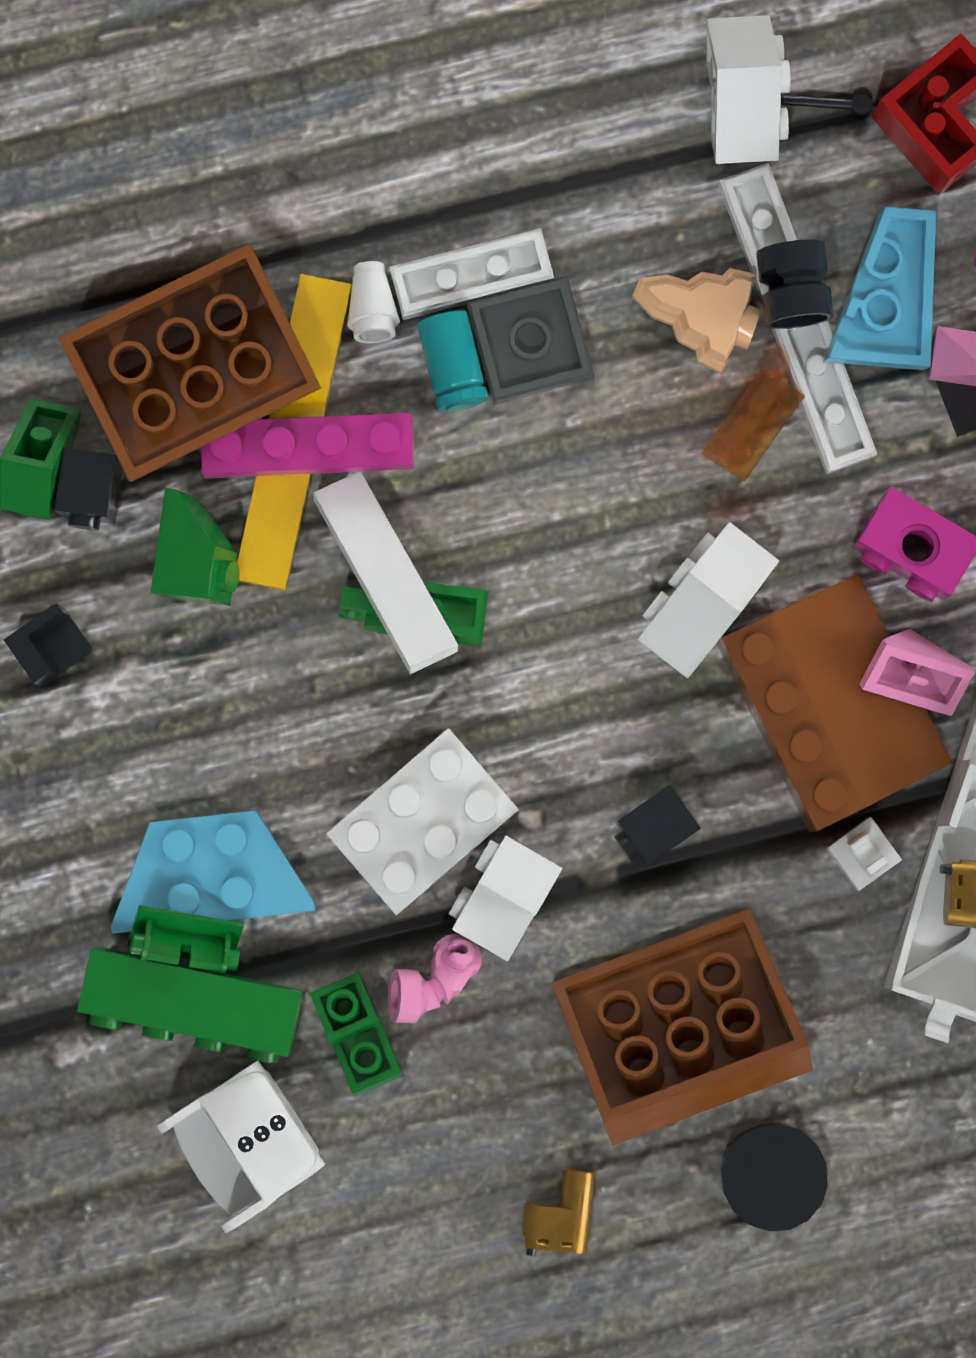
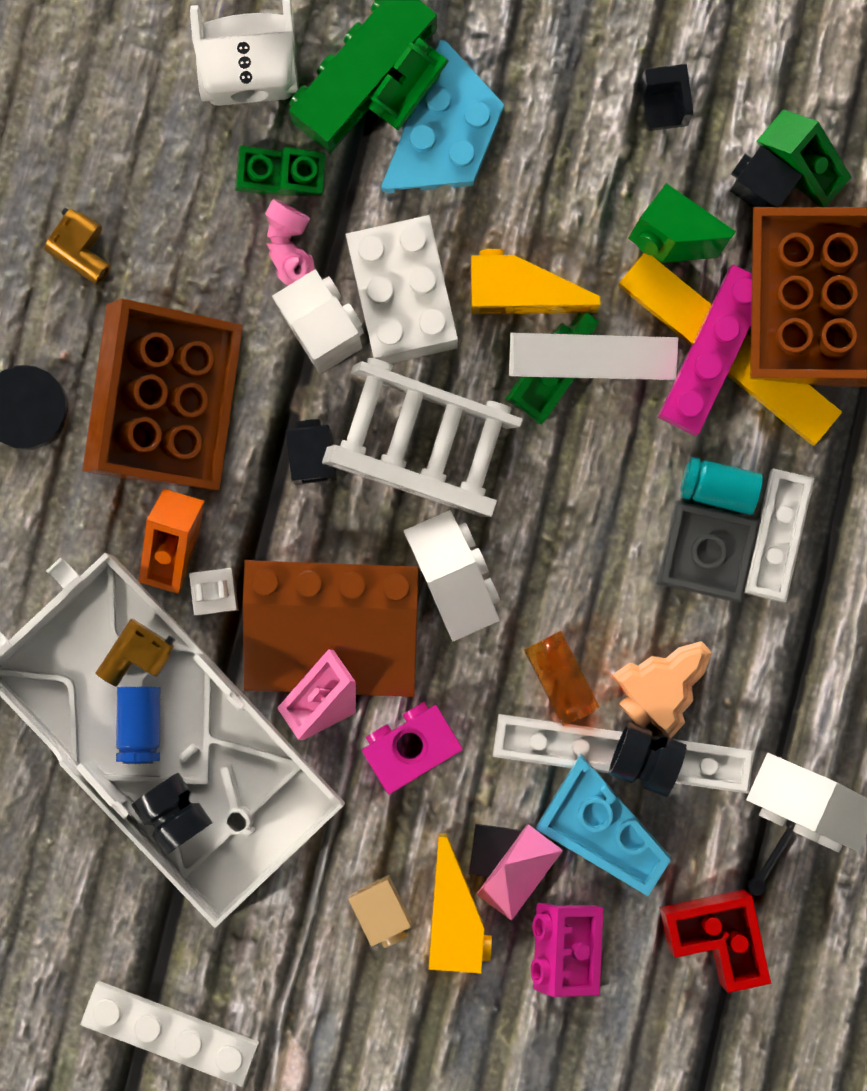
camera: 120 degrees right, 0 degrees up
white cone [348,261,400,343] -> none
none -> orange slope [138,489,204,594]
none -> white fence [322,358,522,517]
none -> yellow slope [471,249,601,315]

